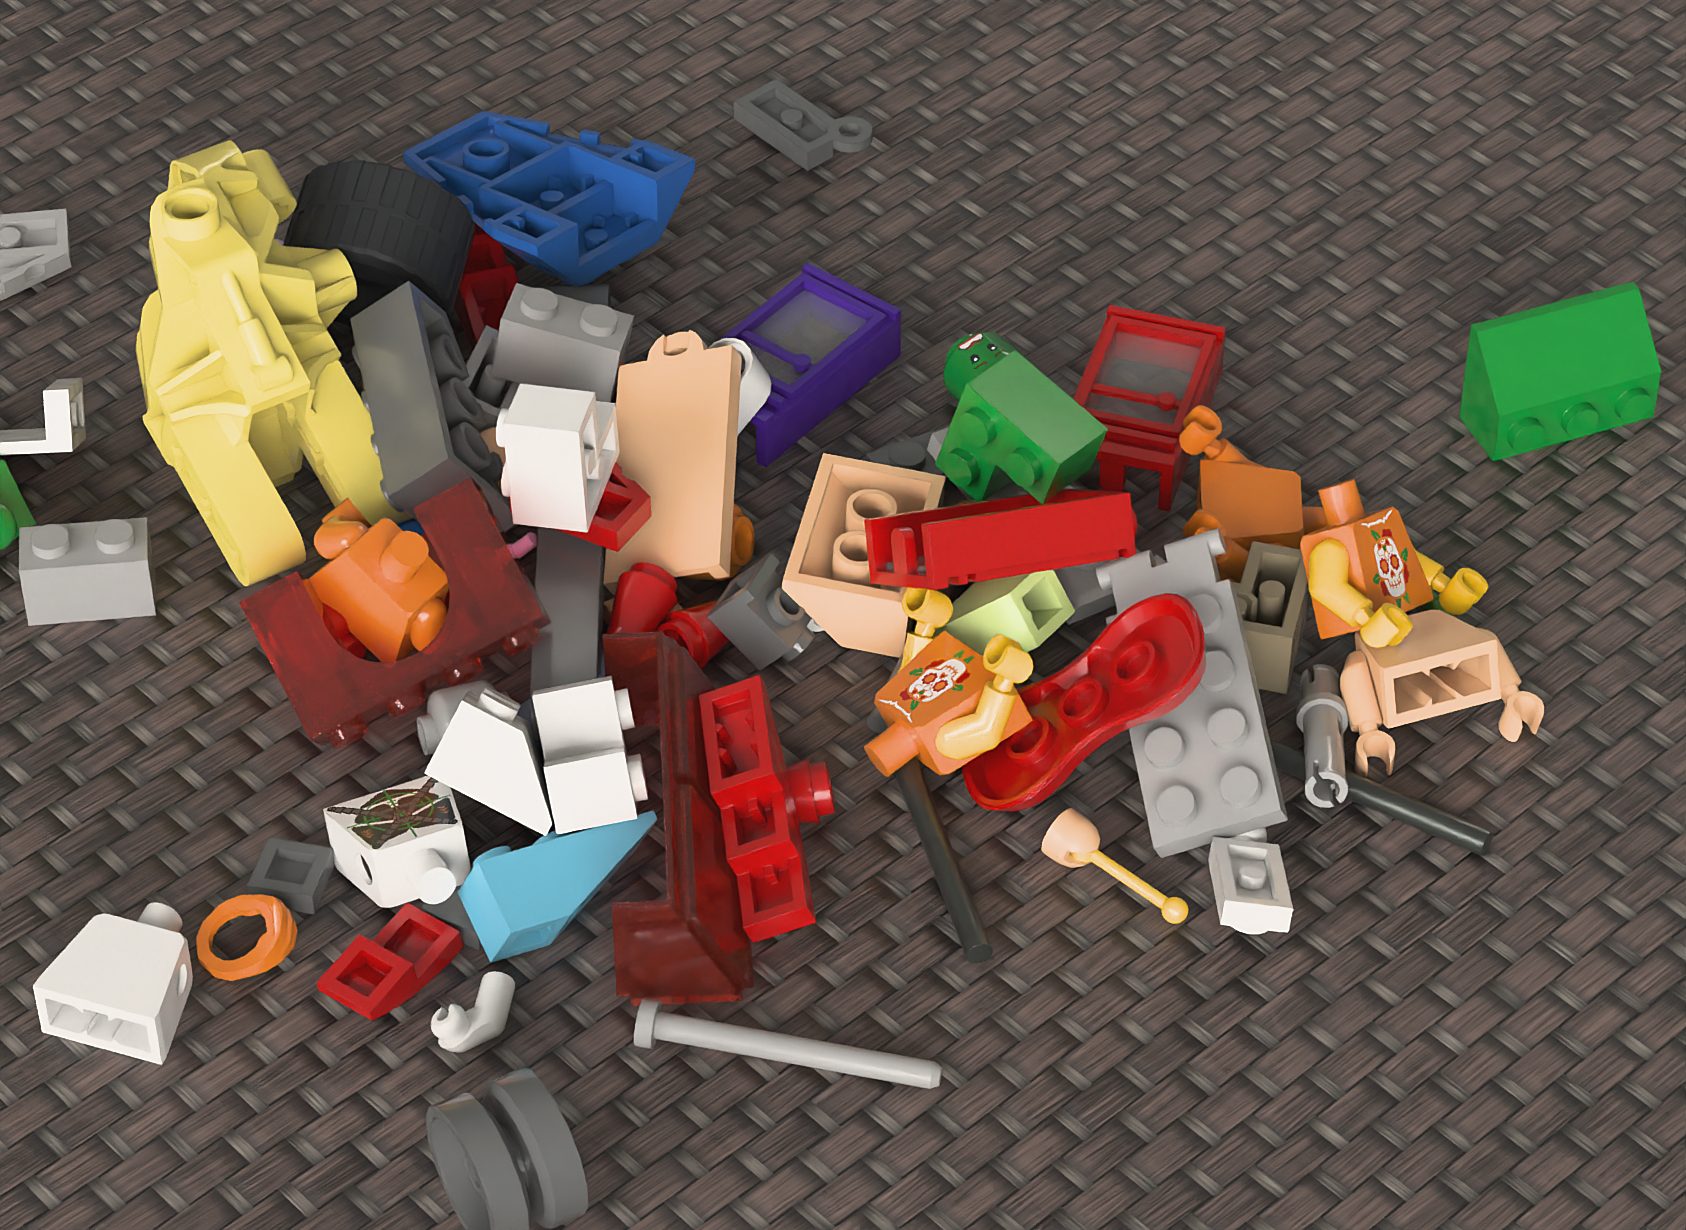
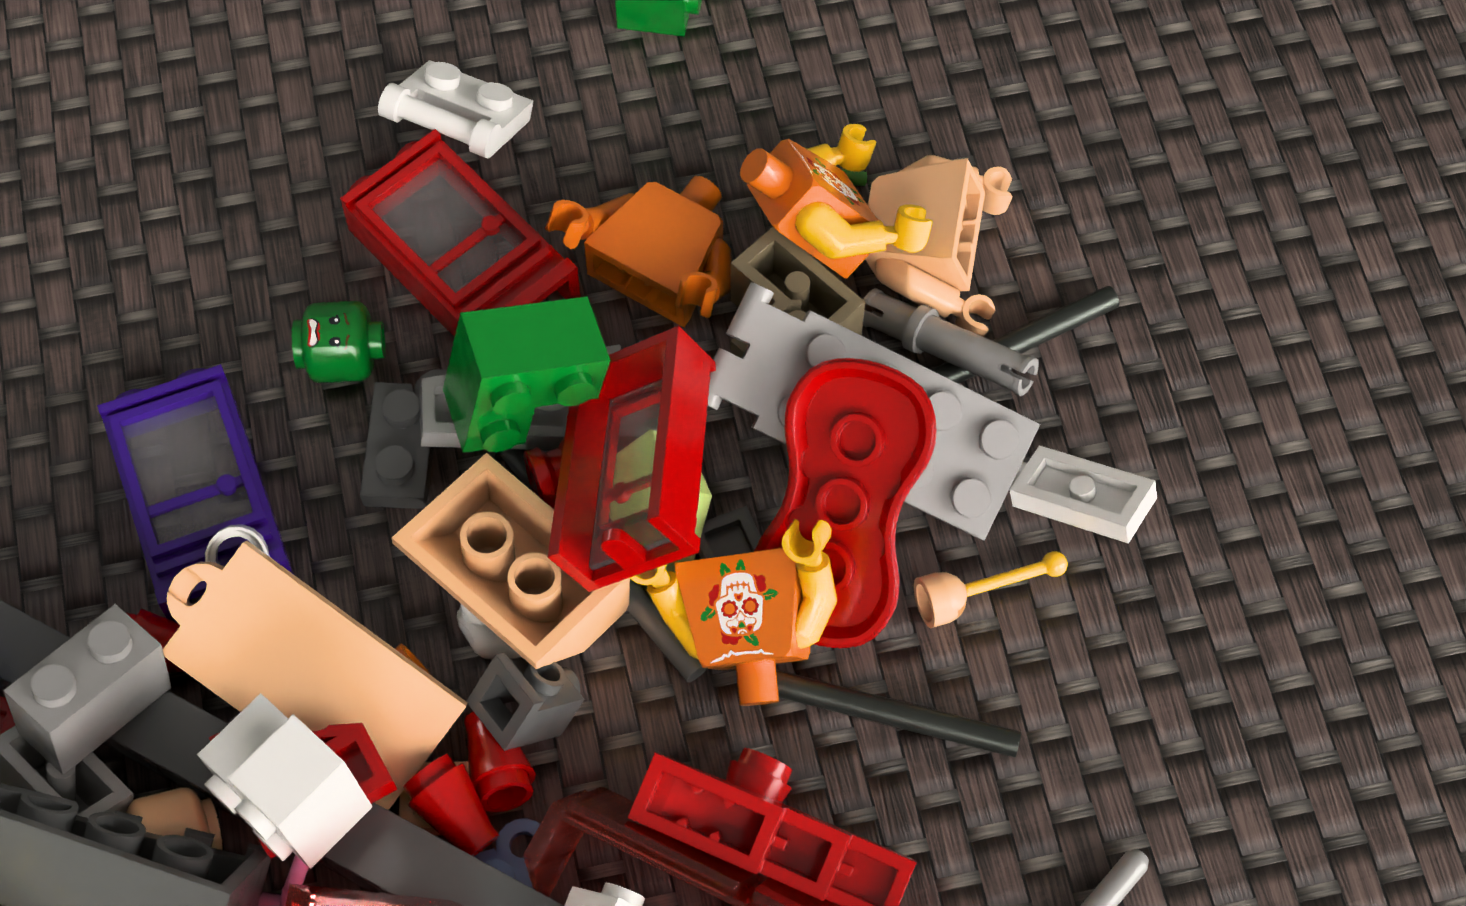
camera: 60 degrees left, 20 degrees up
none -> white plate [378,60,533,159]

